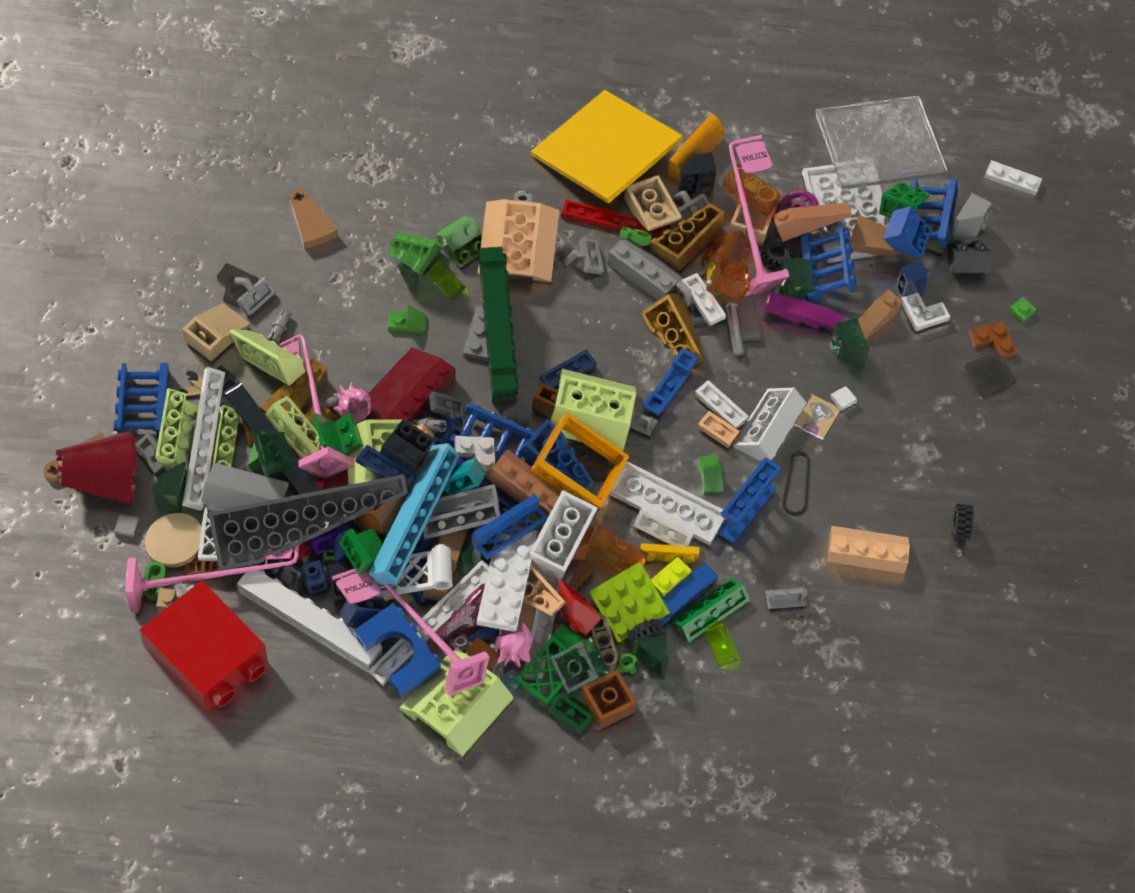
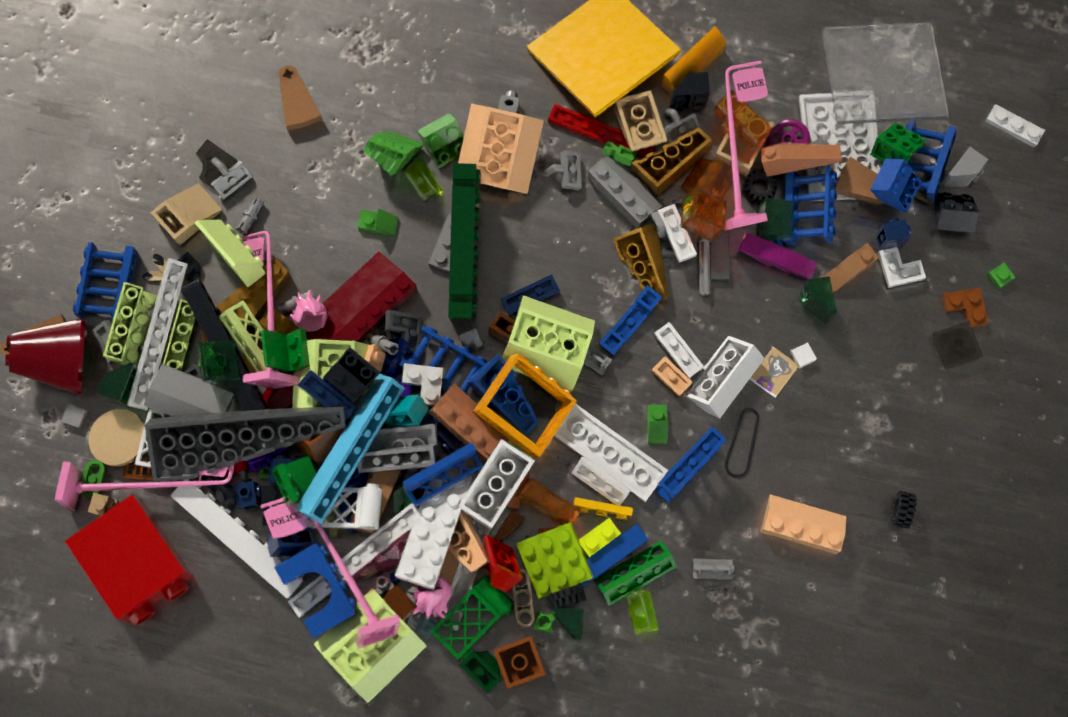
camera: 10 degrees right, 15 degrees up
clear green slope [550,637,610,694] -> none

